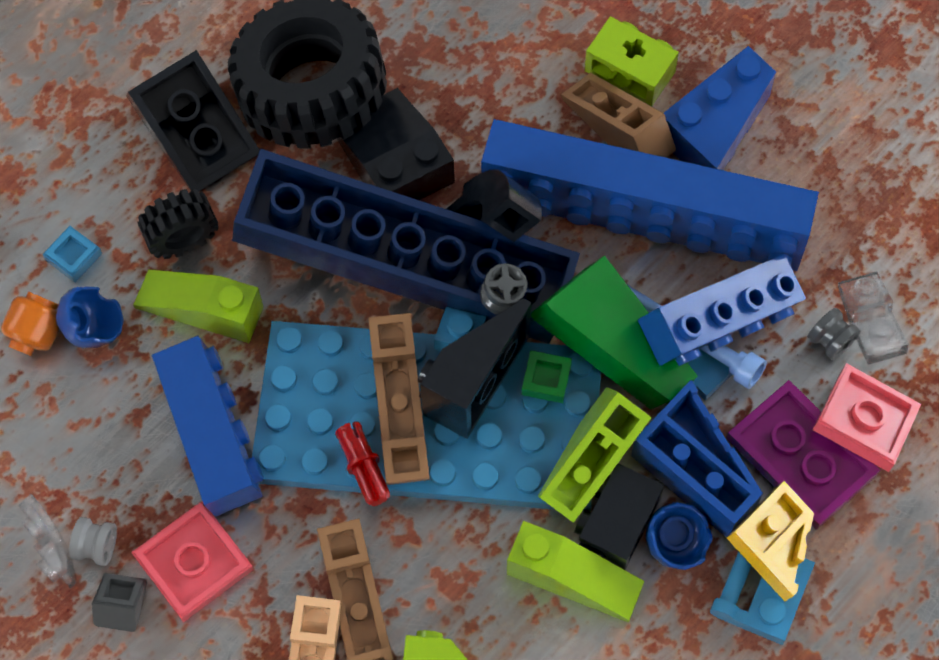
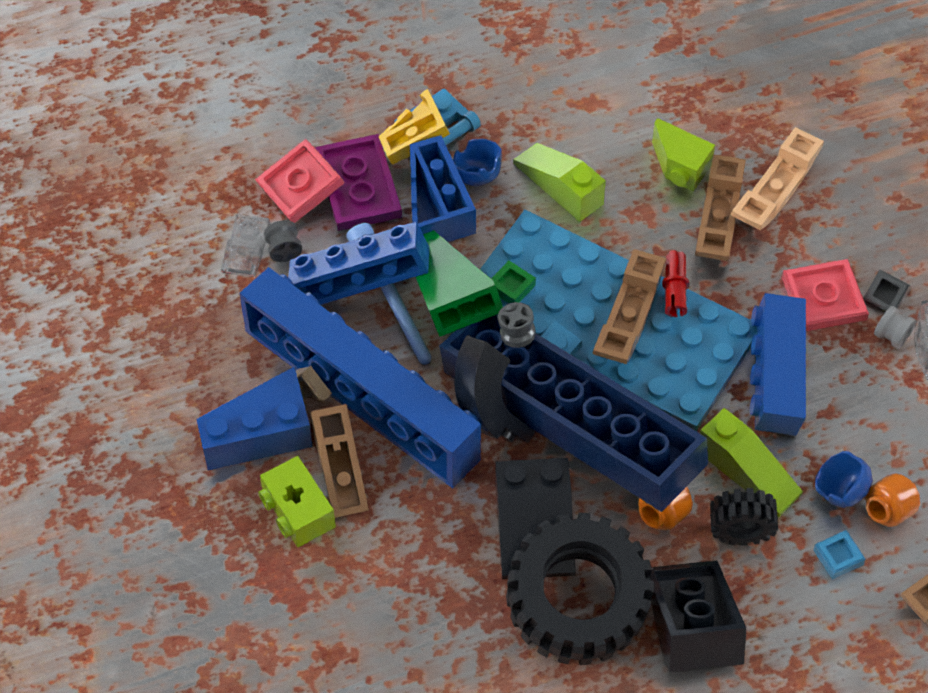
camera: 155 degrees left, 10 degrees down
black slope [418,299,531,439] -> none
lime slope [538,387,652,523] -> none
black brick [574,463,664,570] -> none

